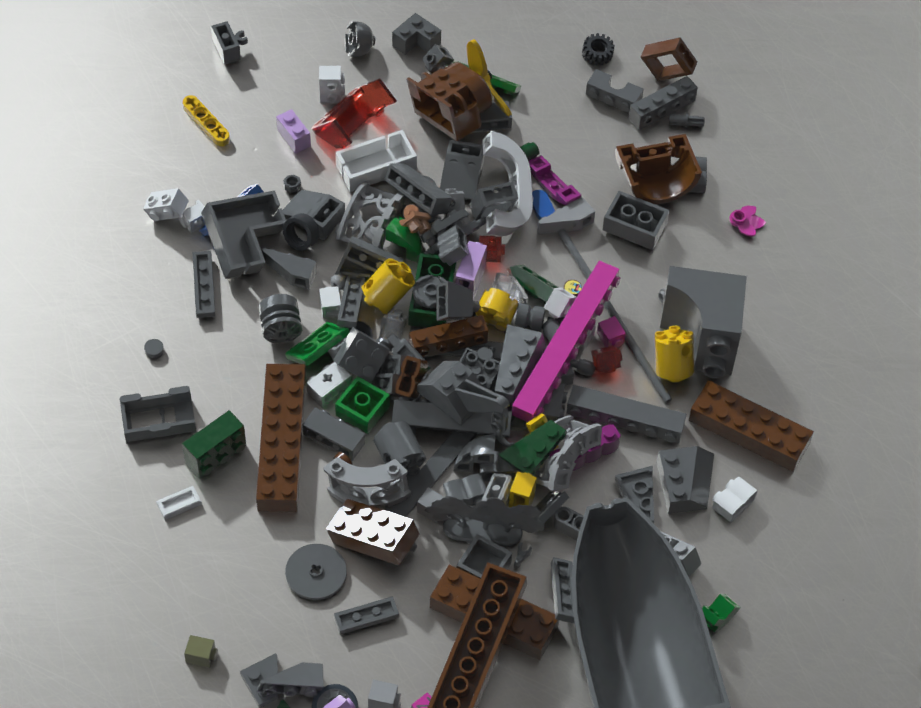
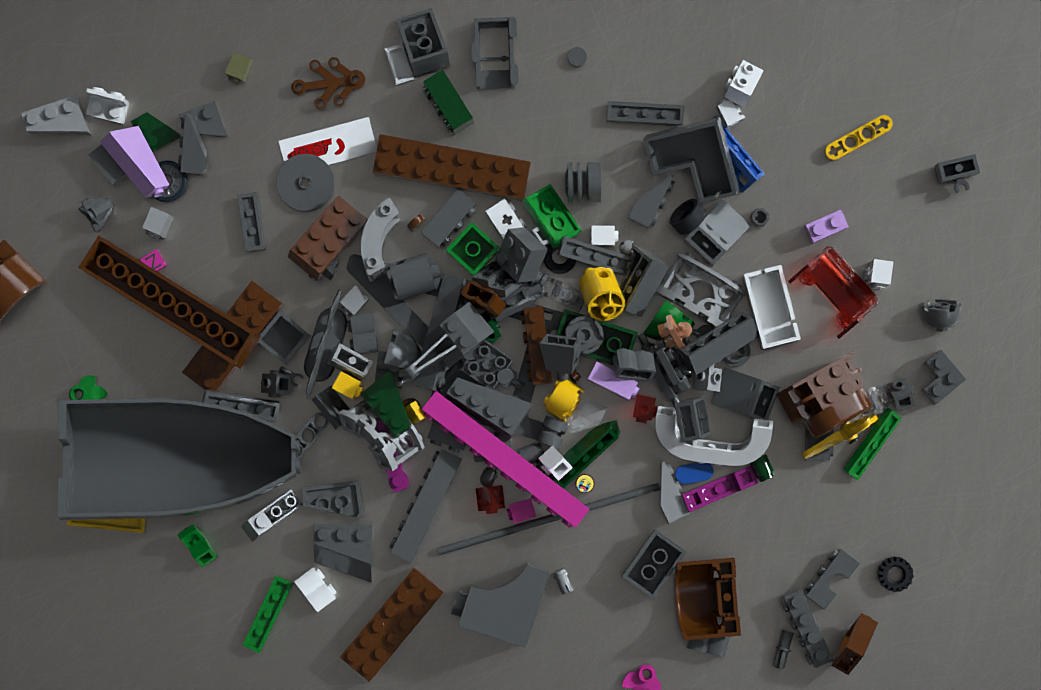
camera: 105 degrees right, 30 degrees up
yellow cylinder [655,326,694,382] -> none
none -> green plate [242,575,294,654]
none -> dark grey brick [261,370,292,398]
none -> white sticker [279,117,377,165]
none -> reddish brown plant [291,57,365,109]
none -> dark grey slope [396,8,450,76]

